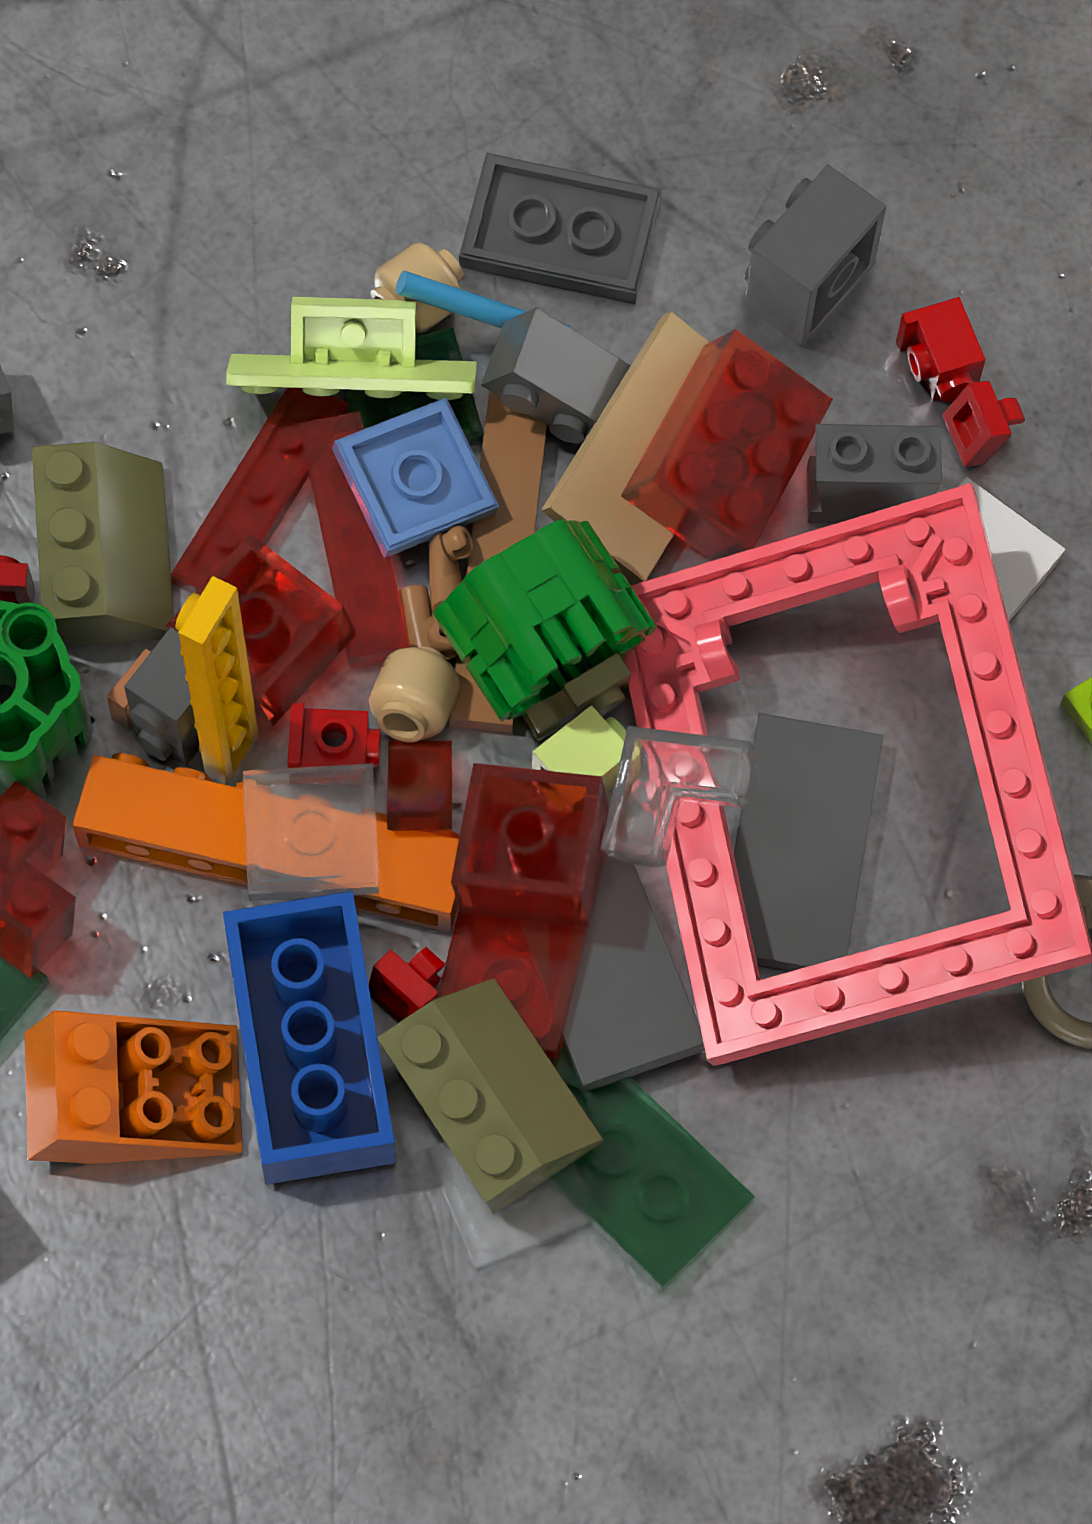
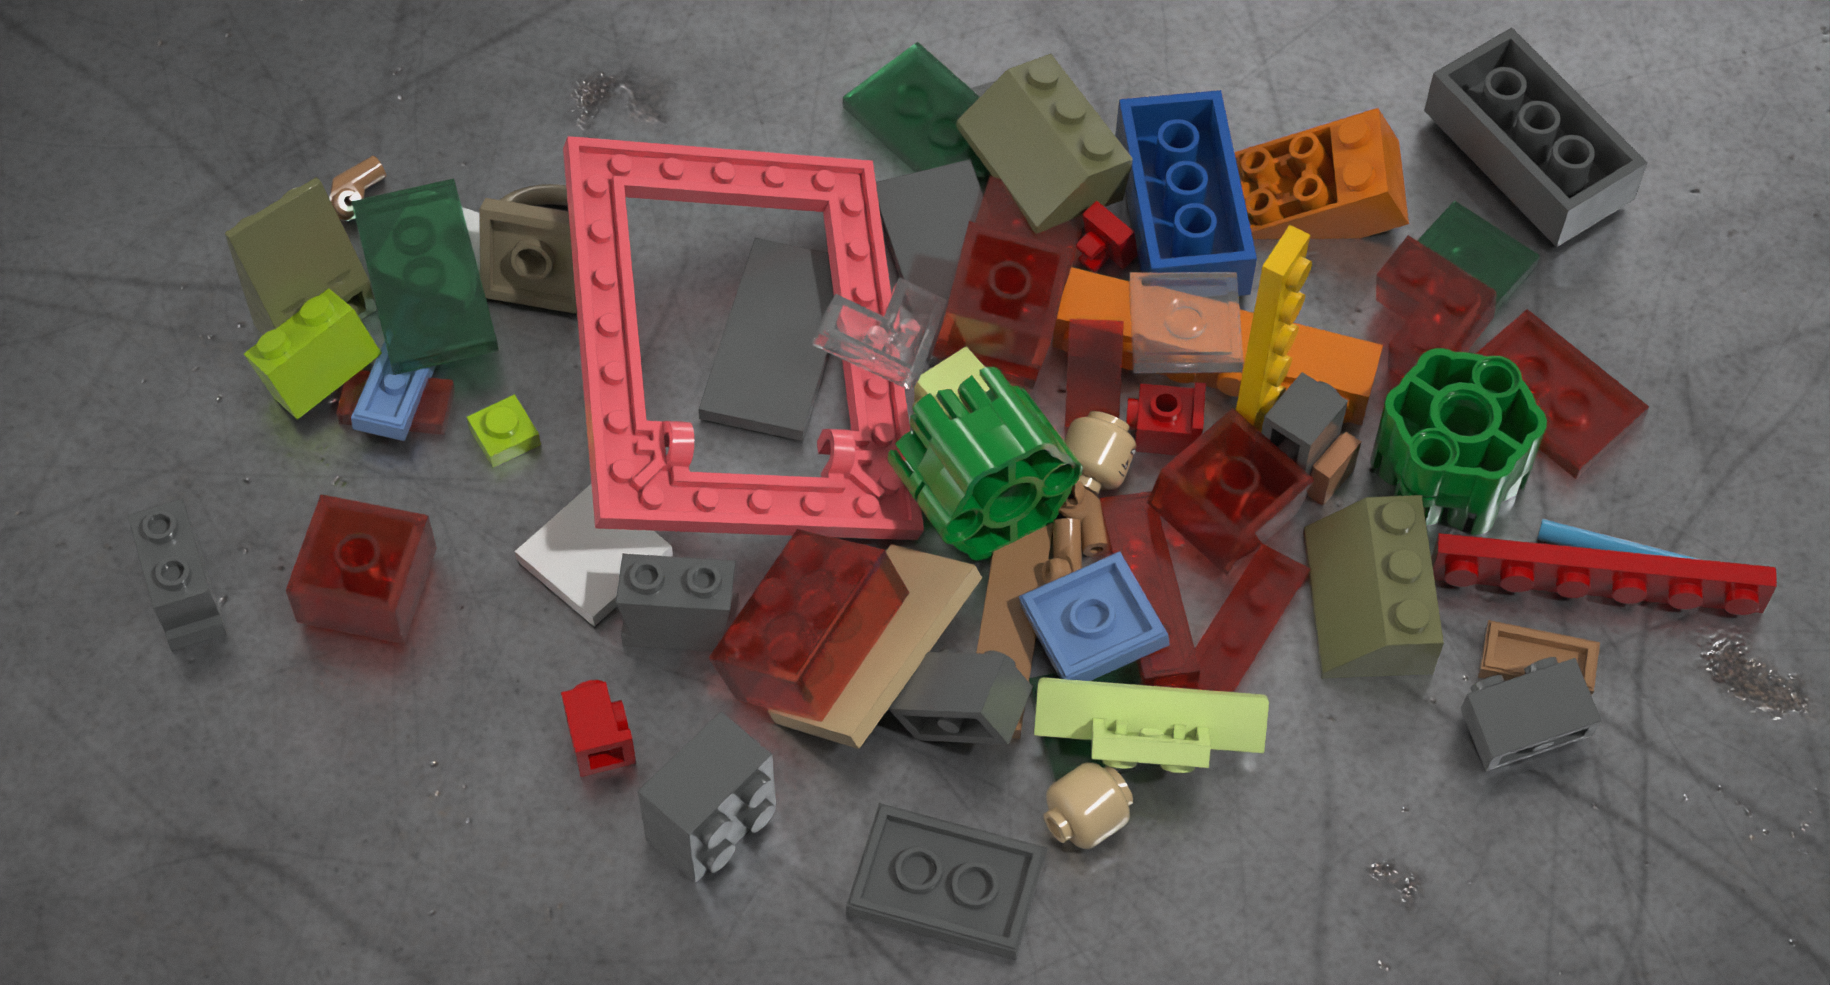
camera: 175 degrees left, 10 degrees down
dark azure bar [396,270,571,329] -> none
red tile [942,381,1026,468] -> none

